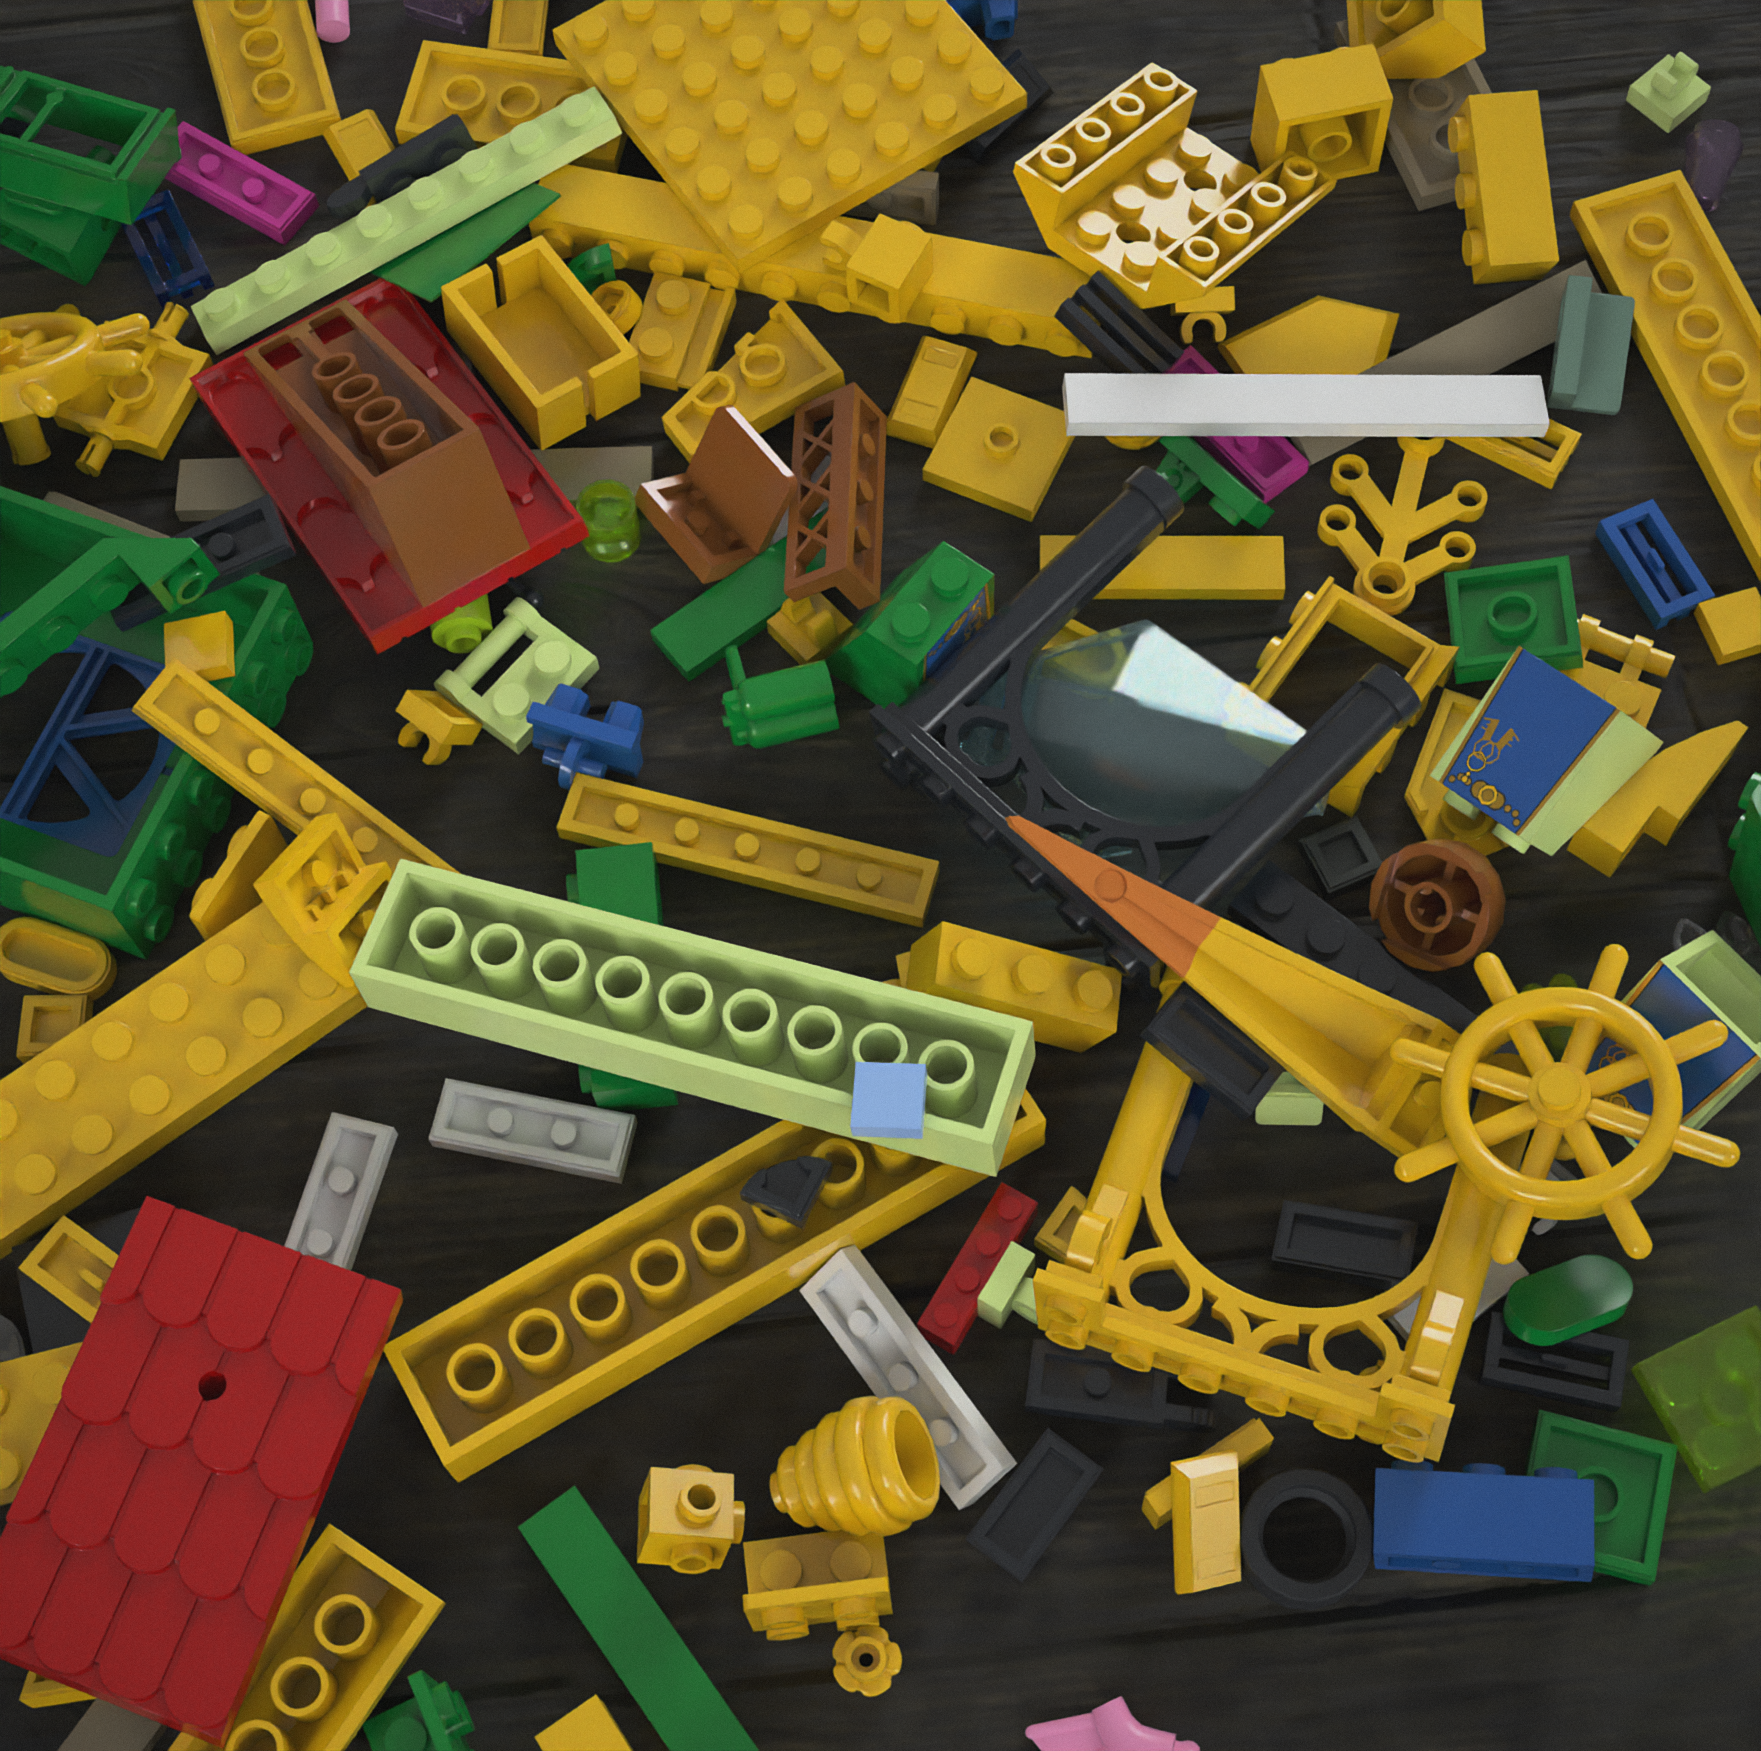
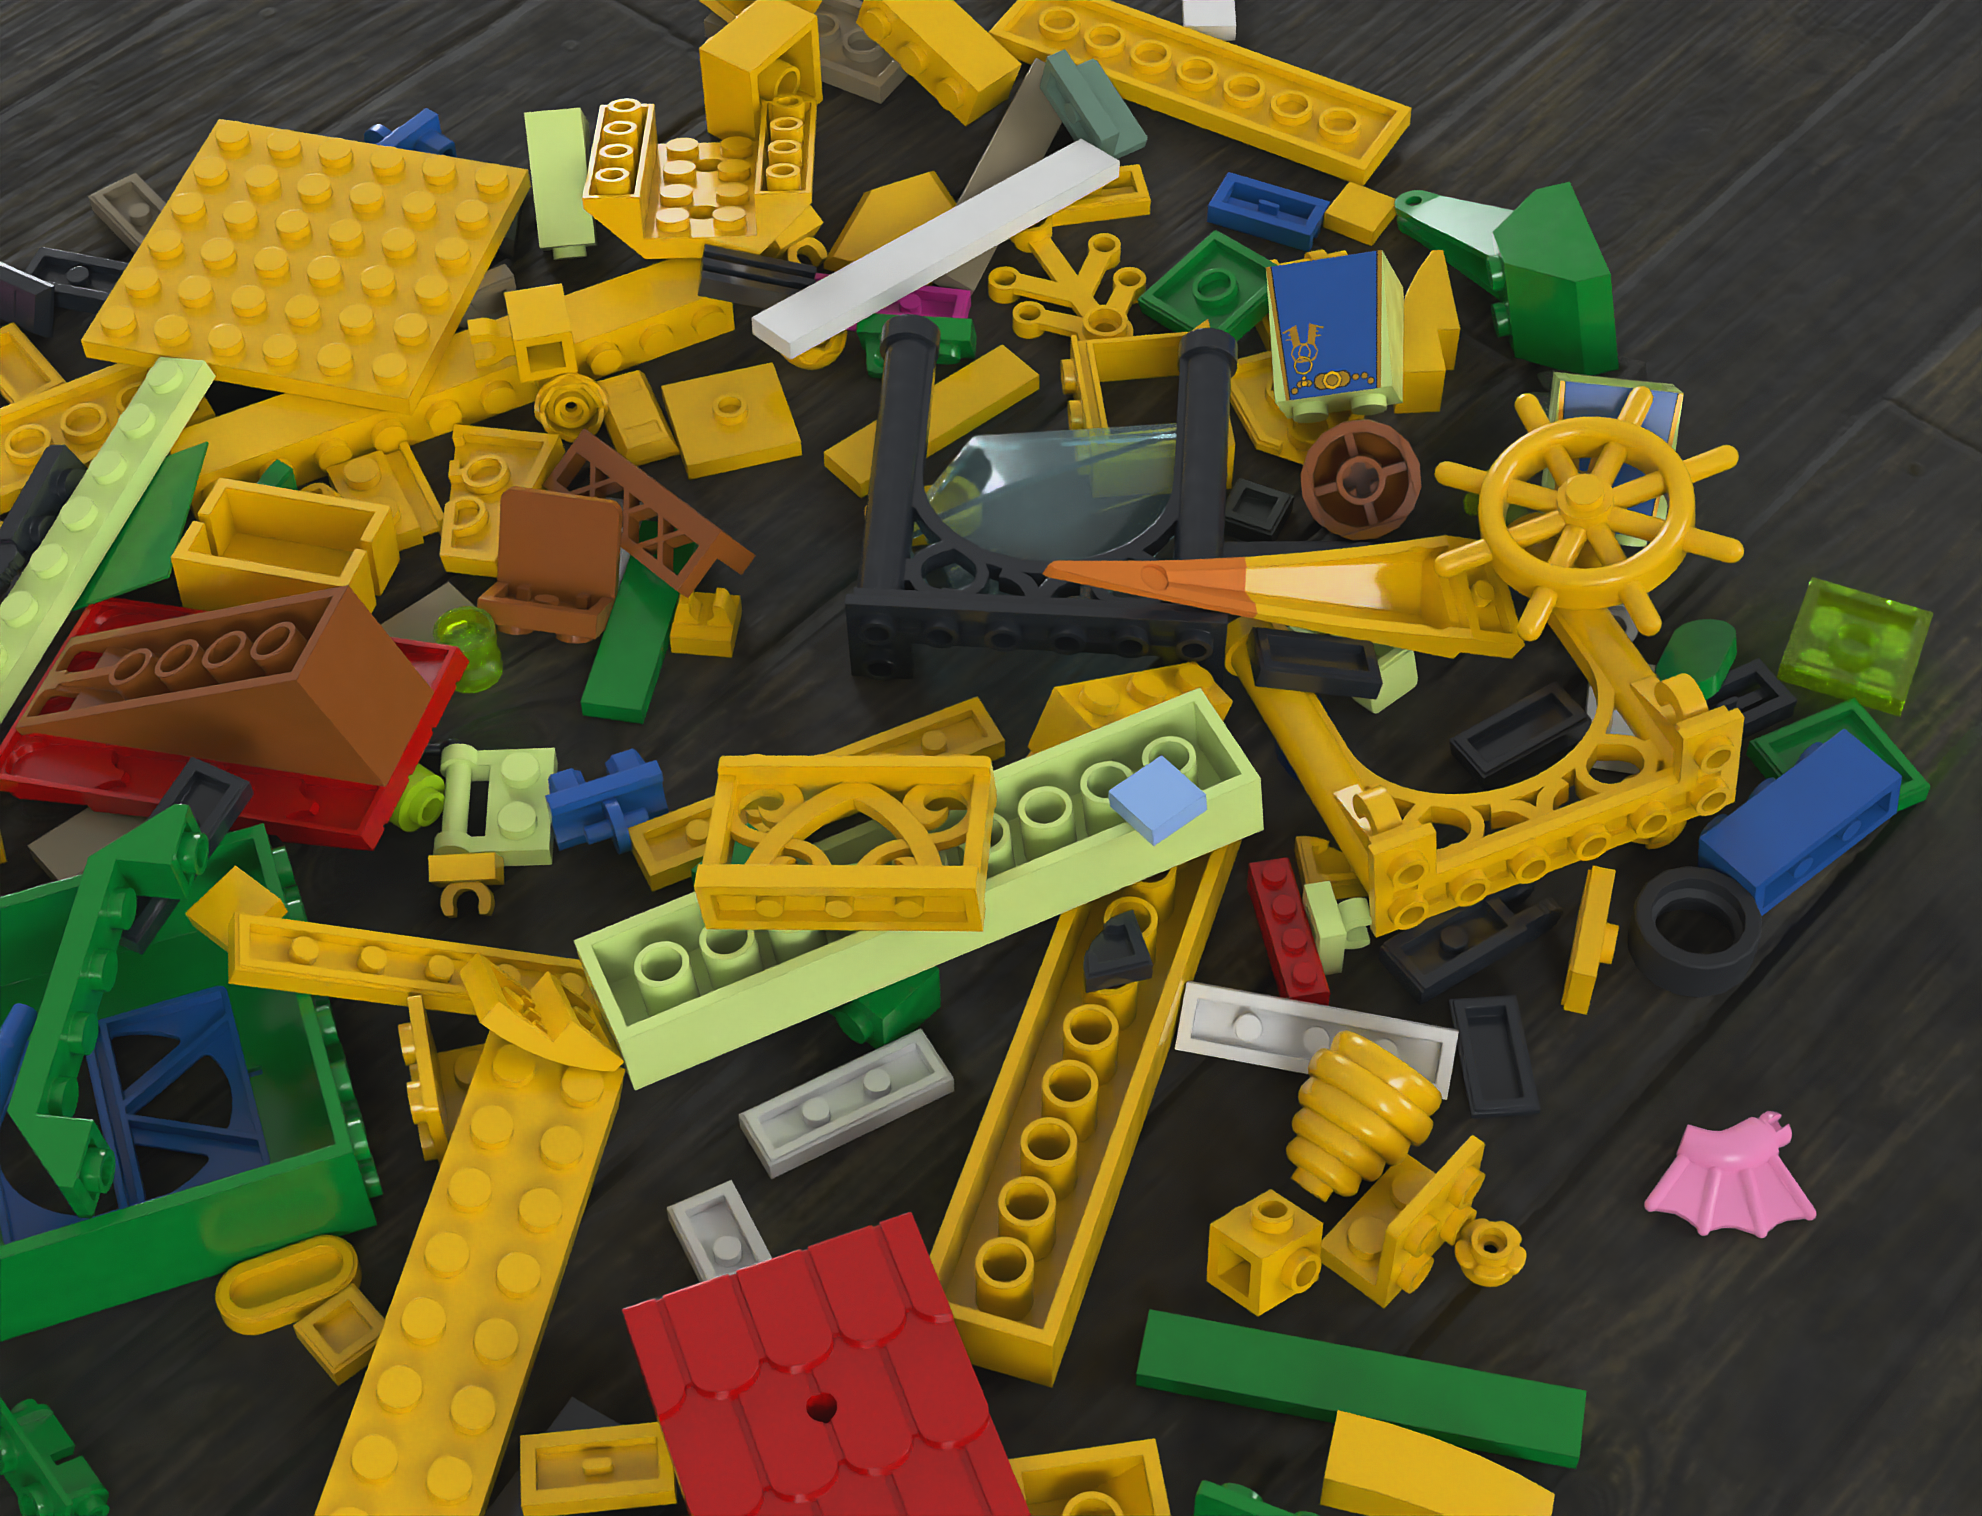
camera: 45 degrees left, 15 degrees down
green piece [721,645,839,749] -> none
green slope [825,541,994,709] -> none
yellow tile [1170,1448,1241,1595] -> none
none -> yellowish green arch [524,108,598,260]
none -> yellow plate [534,373,608,442]
none -> yellow fence [694,754,997,932]

